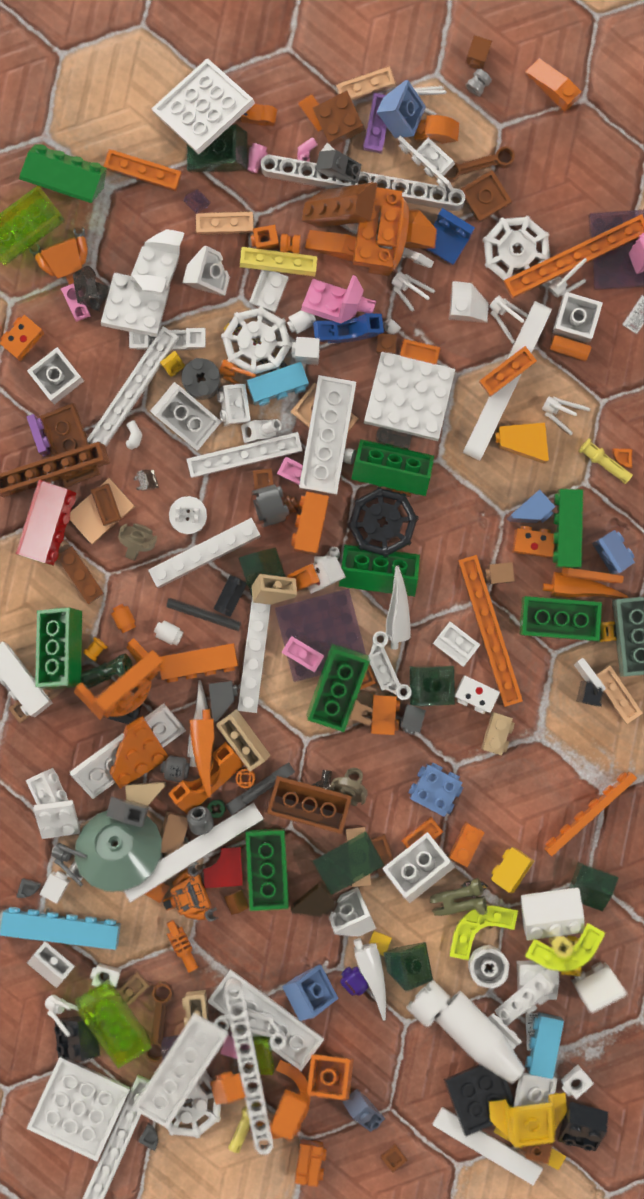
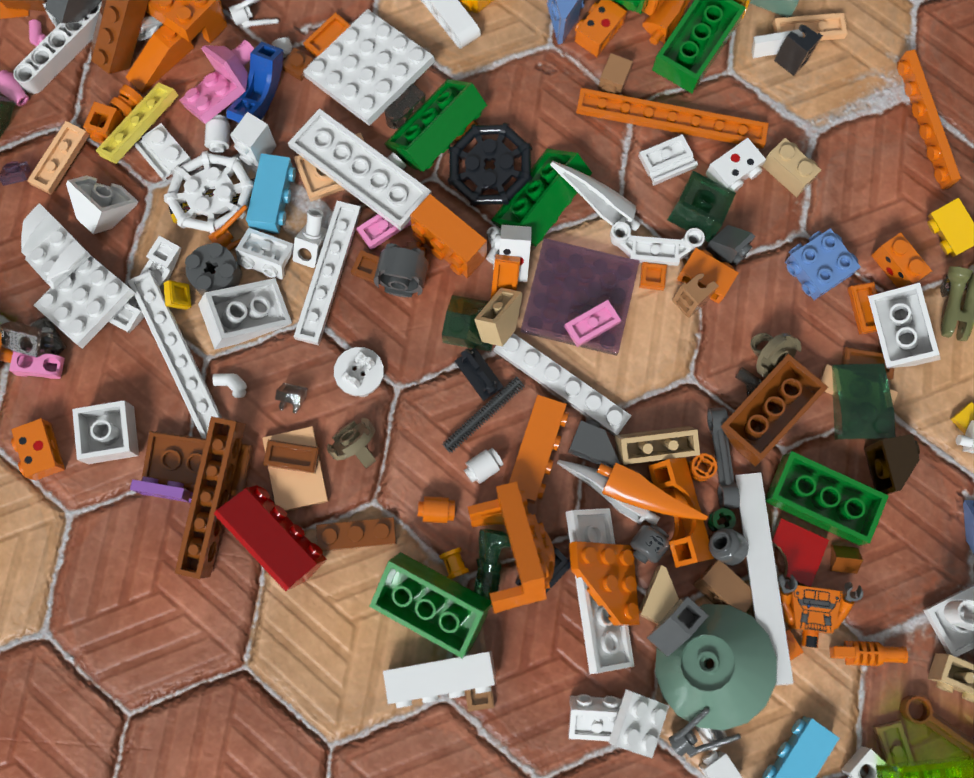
camera: 65 degrees left, 10 degrees down
white brick [148,518,261,588] -> none
green brick [306,643,370,732] -> none
white slope [329,887,376,937] -> none

